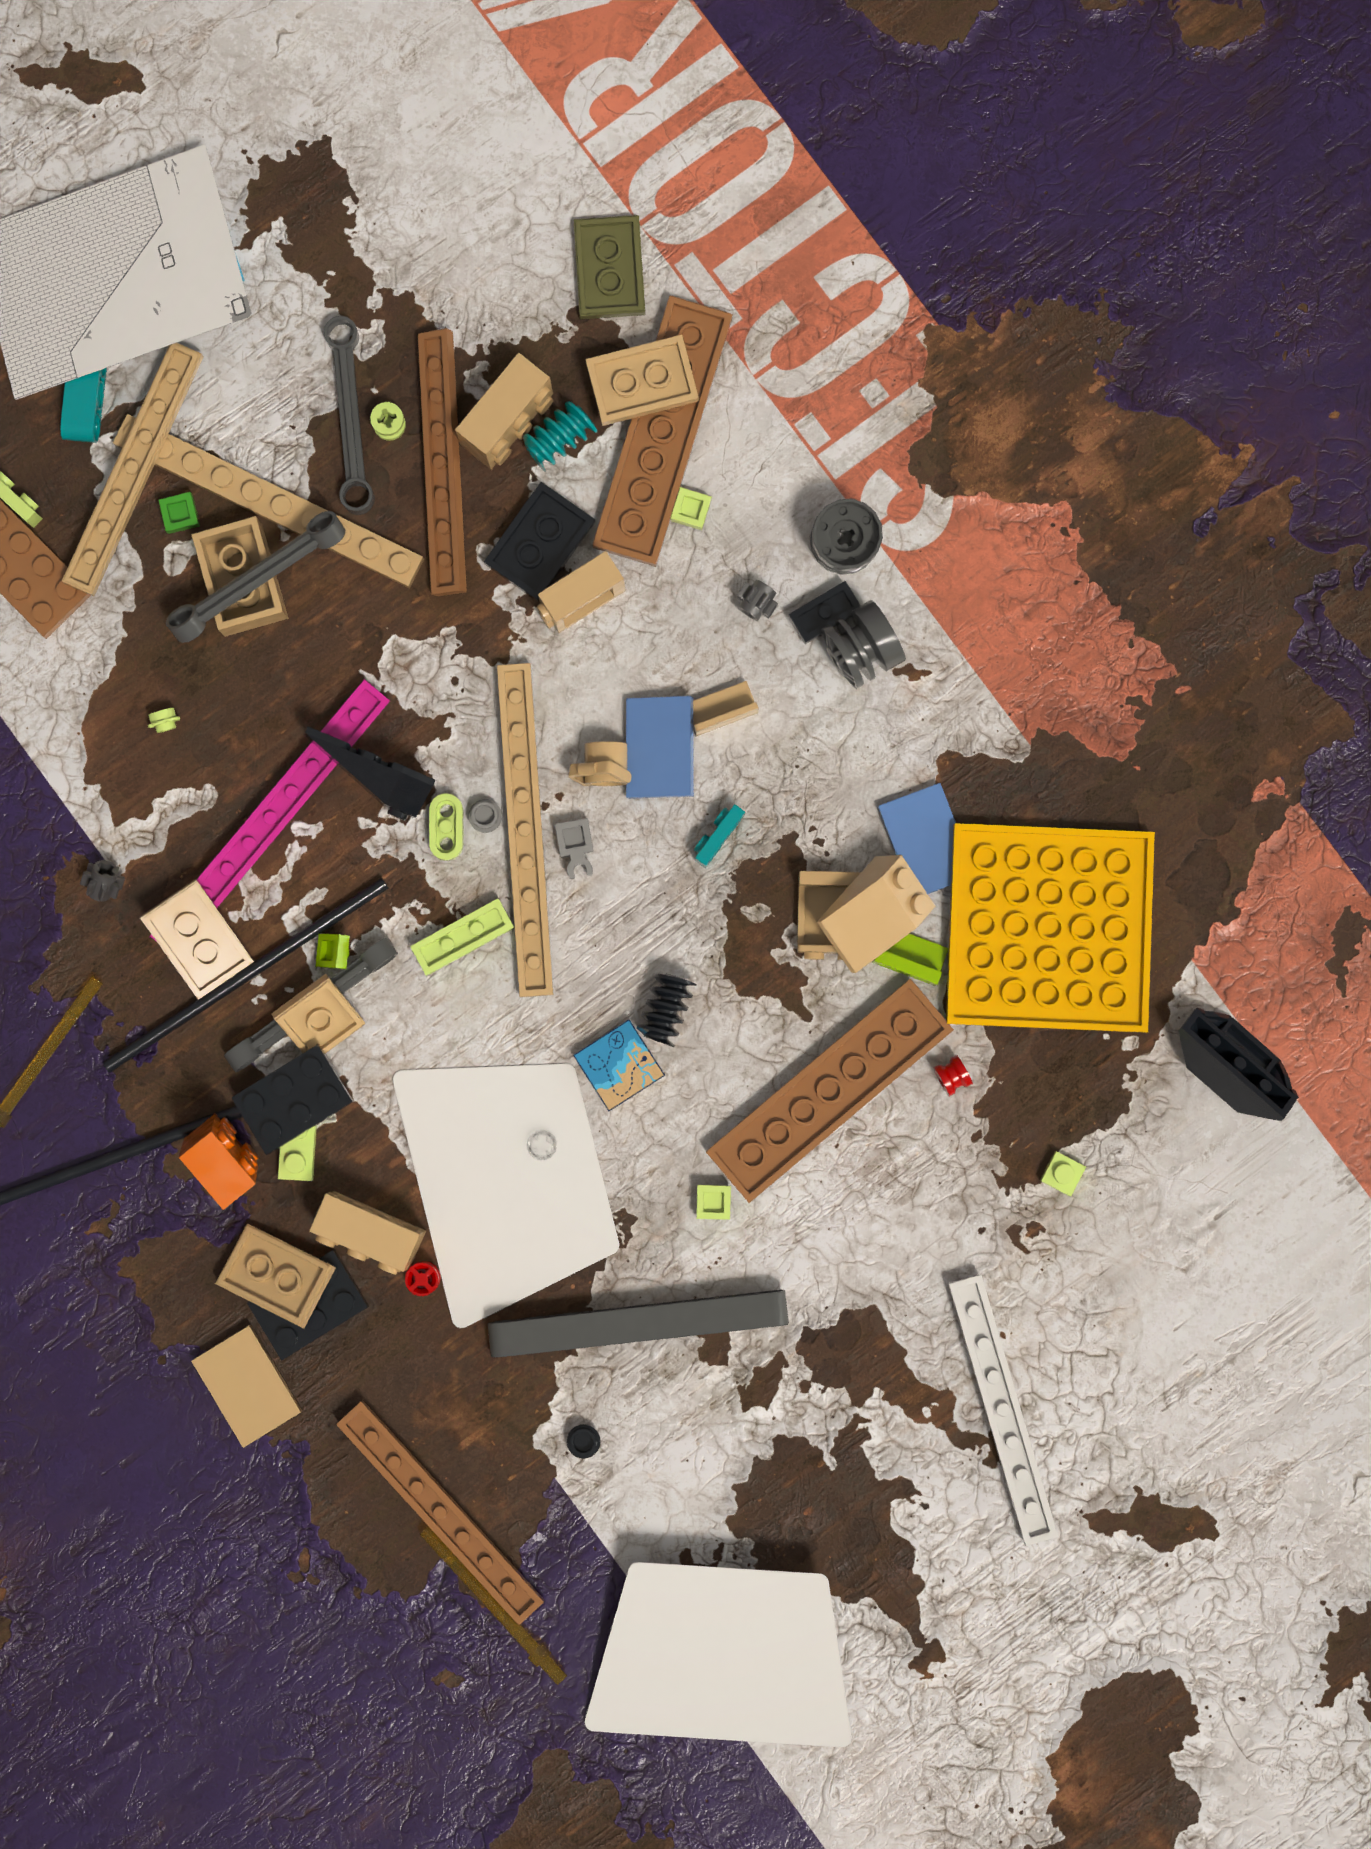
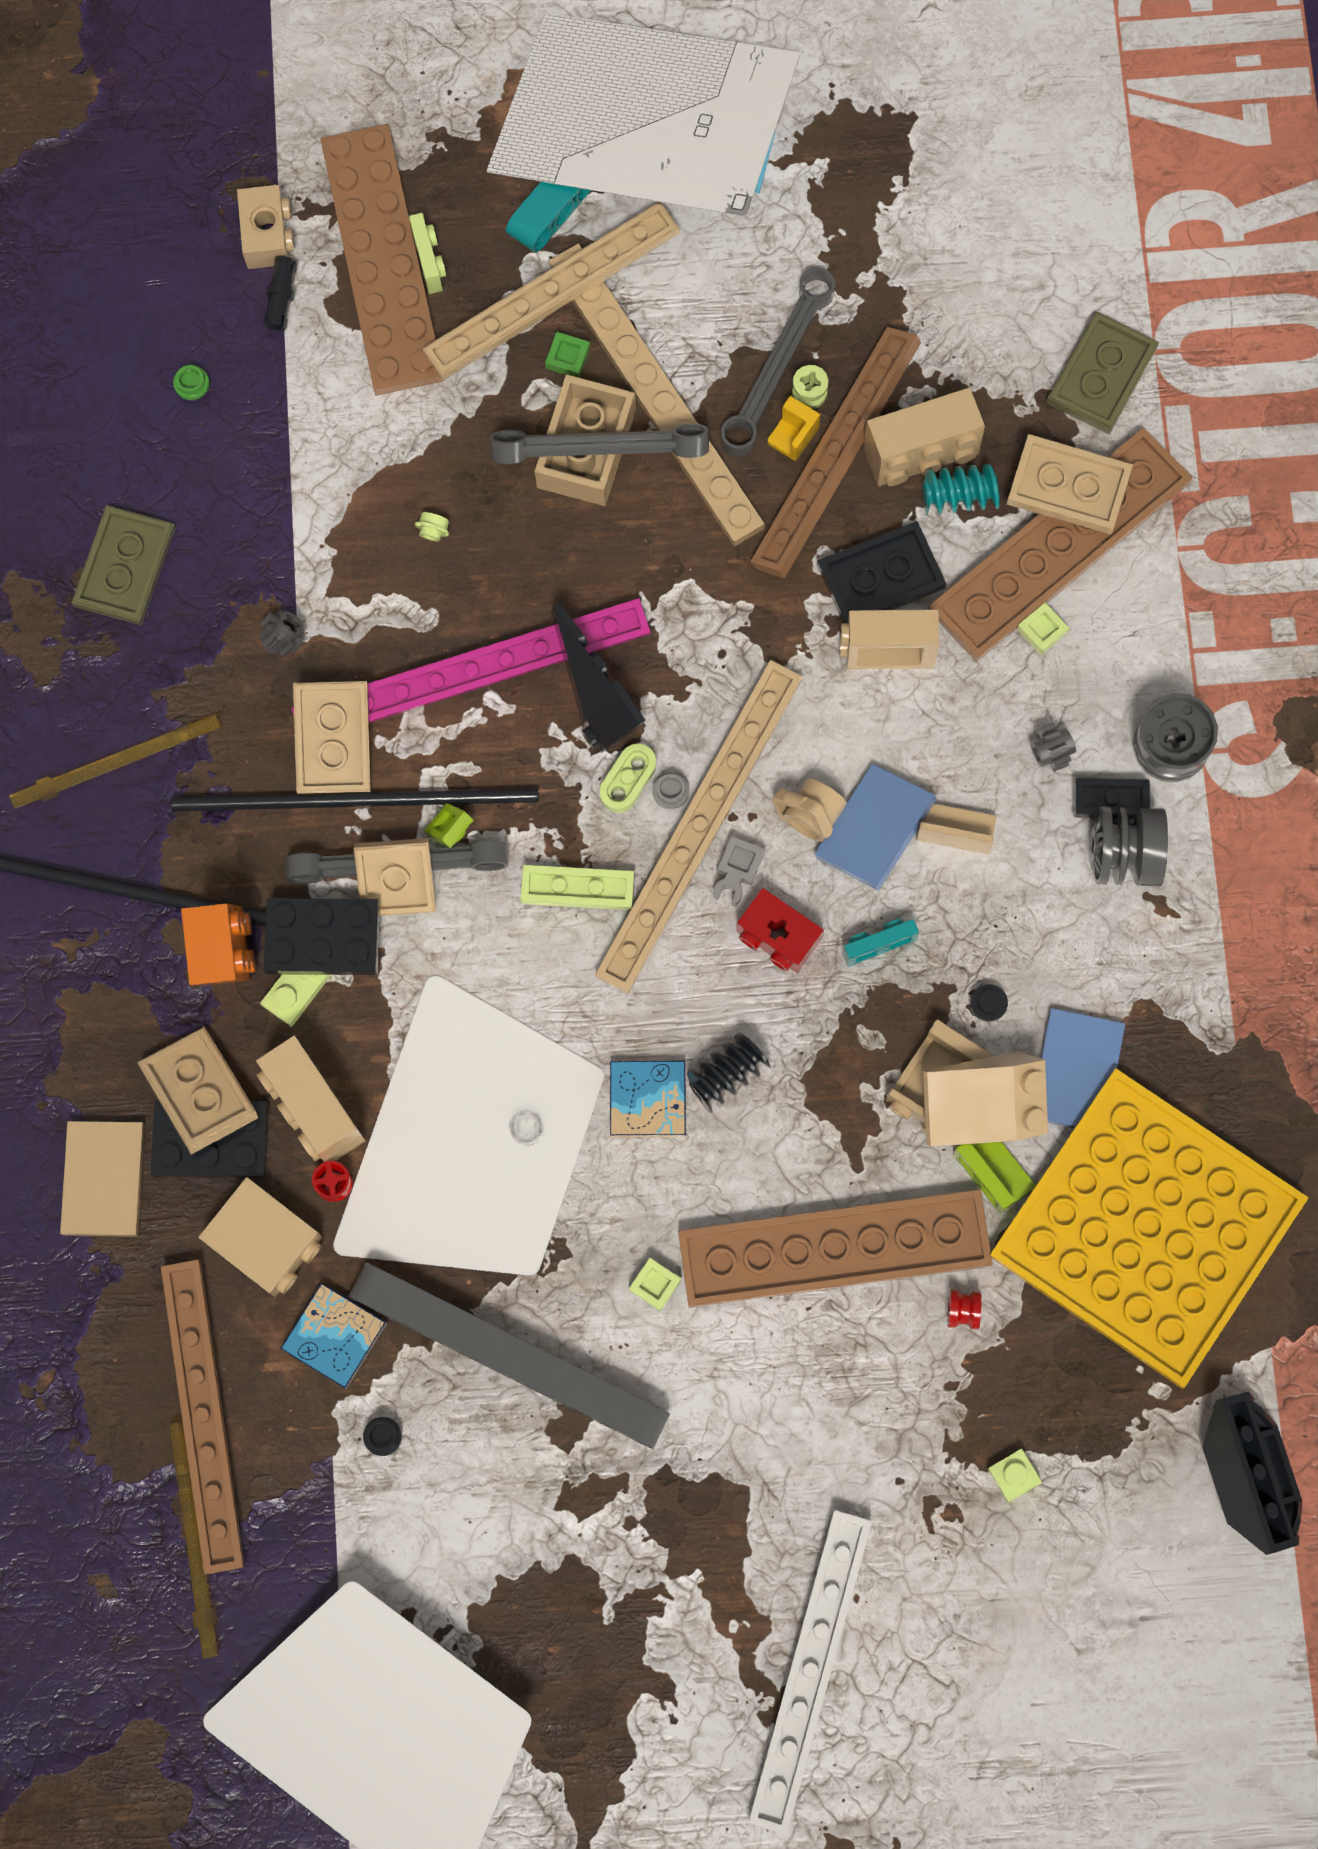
camera: 35 degrees right, 10 degrees down
none -> tan panel [198,1177,322,1297]
none -> tile [280,1283,387,1390]
none -> red brick [736,888,824,973]
none -> yellow panel [767,396,820,462]
none -> black plate [970,984,1008,1022]

